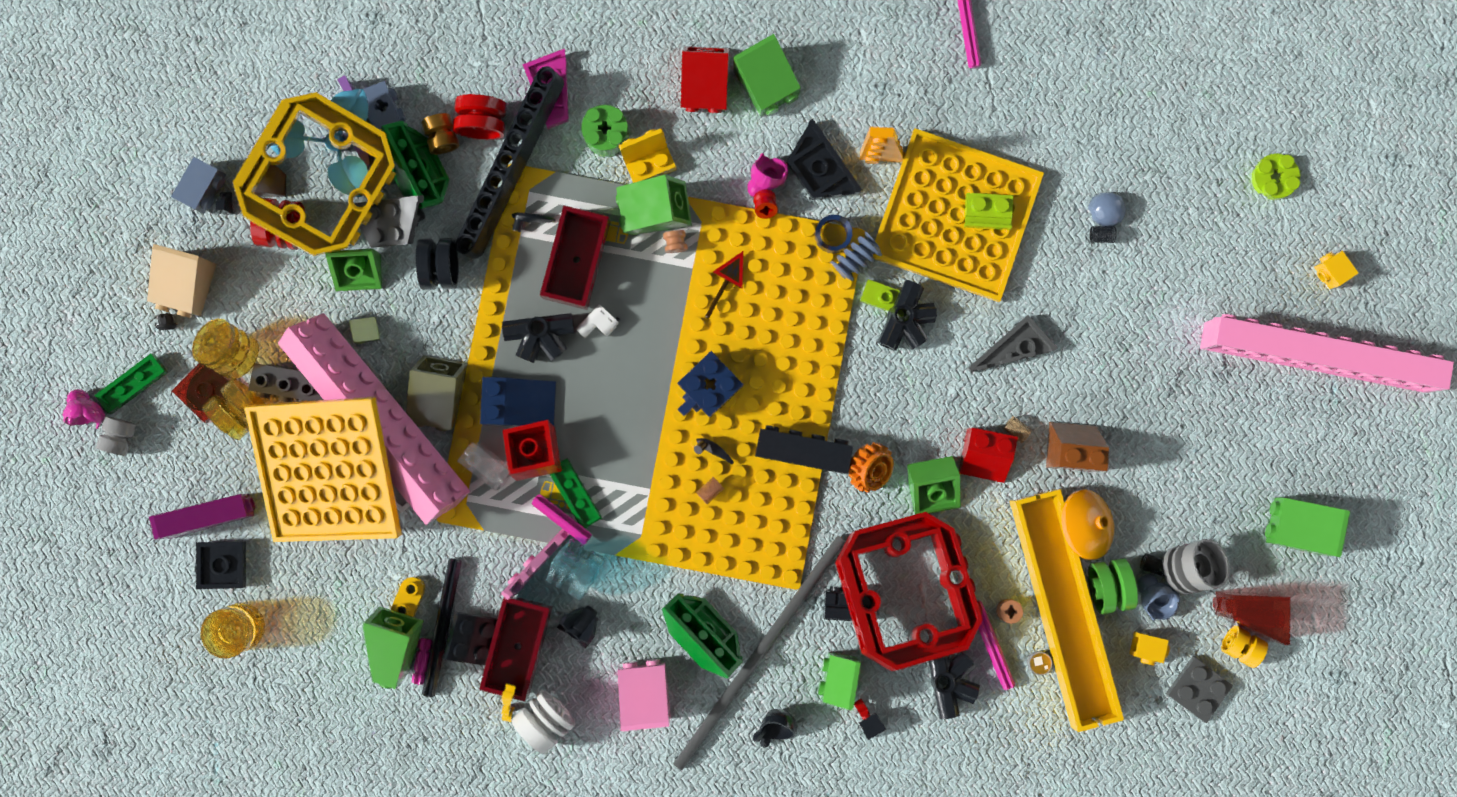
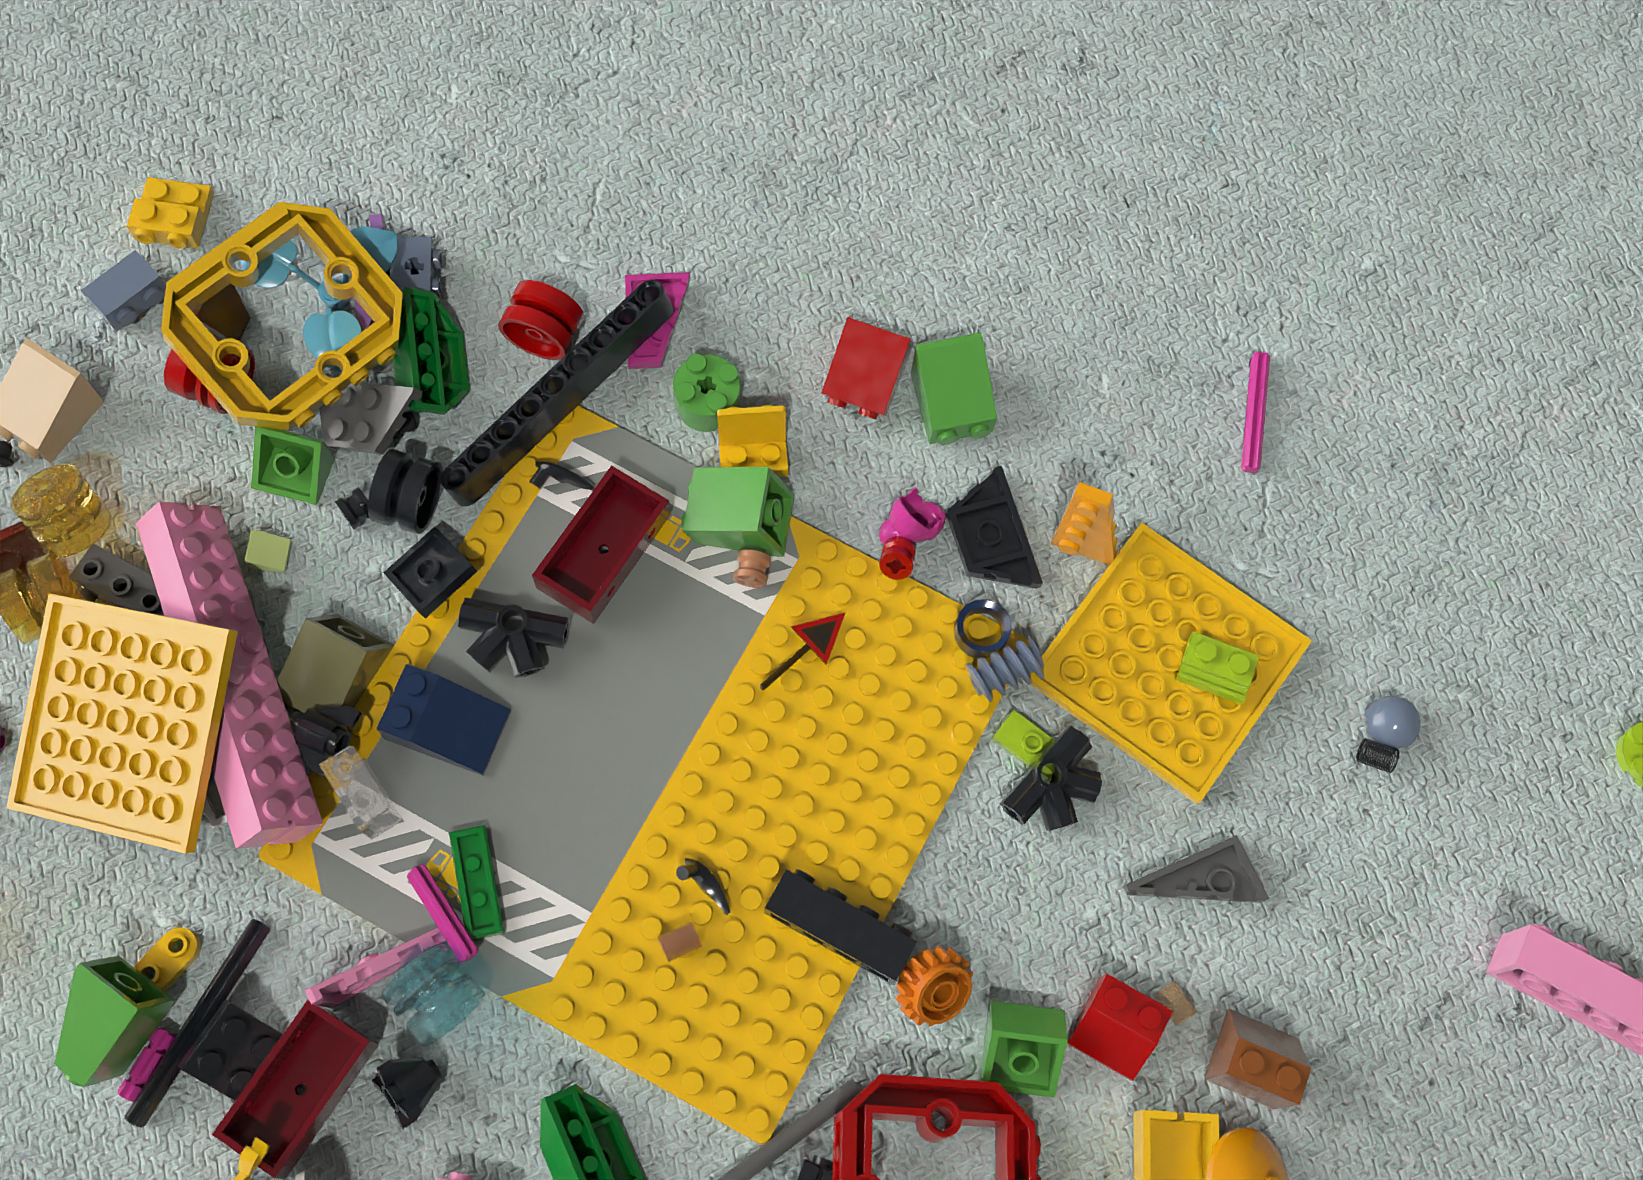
camera: 15 degrees right, 15 degrees down
black tile [216,192,233,215] -> none
pearl gold wheel [421,113,459,155] -> none
red brick [503,420,562,481] -> none
white piece [576,304,620,338] -> none
dark blue hinge [677,351,744,418] -> none
none -> yellow plate [126,177,214,249]
none -> black brick [293,706,362,777]
none -> black wheel [335,487,370,530]
none -> black plate [383,526,477,619]

